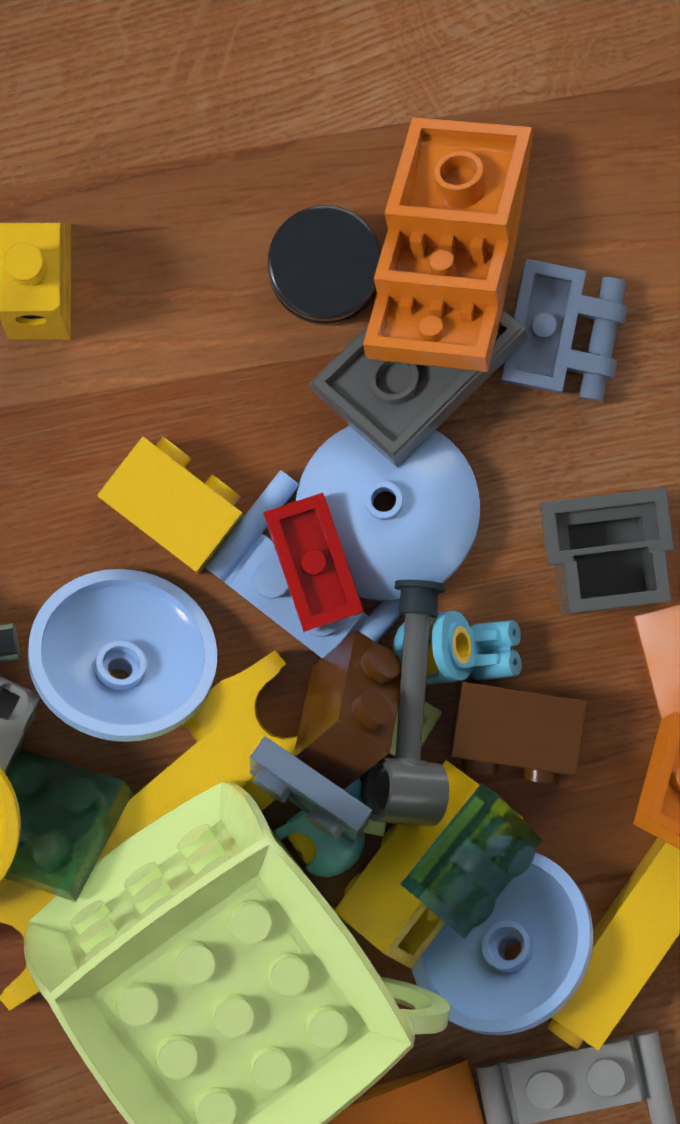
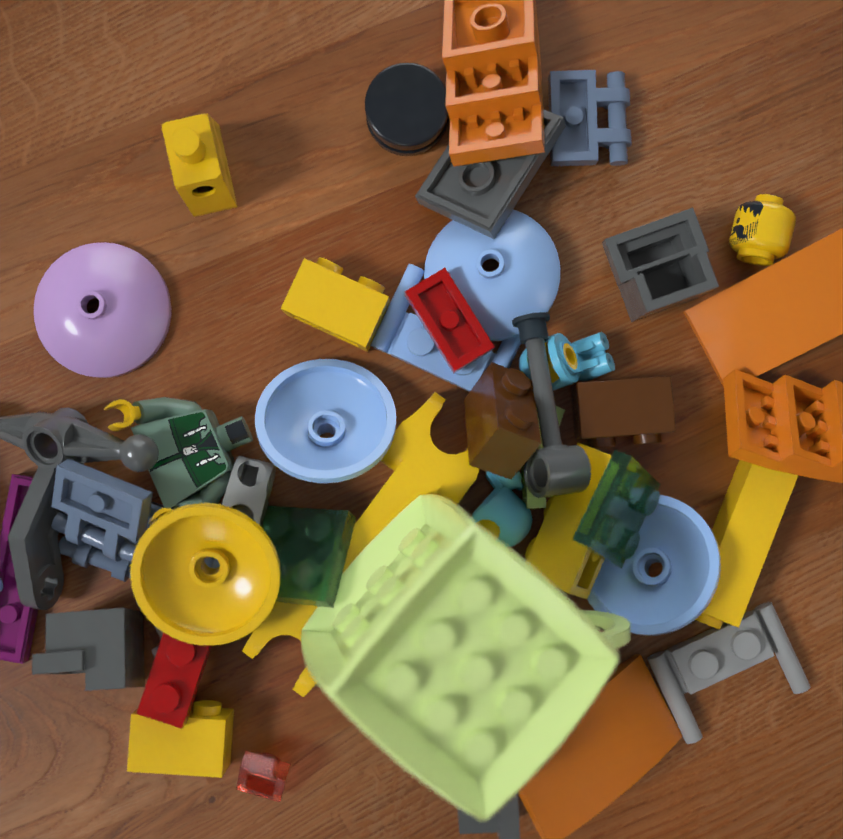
camera: 15 degrees left, 0 degrees up
sand blue plate [250,736,372,845] -> none

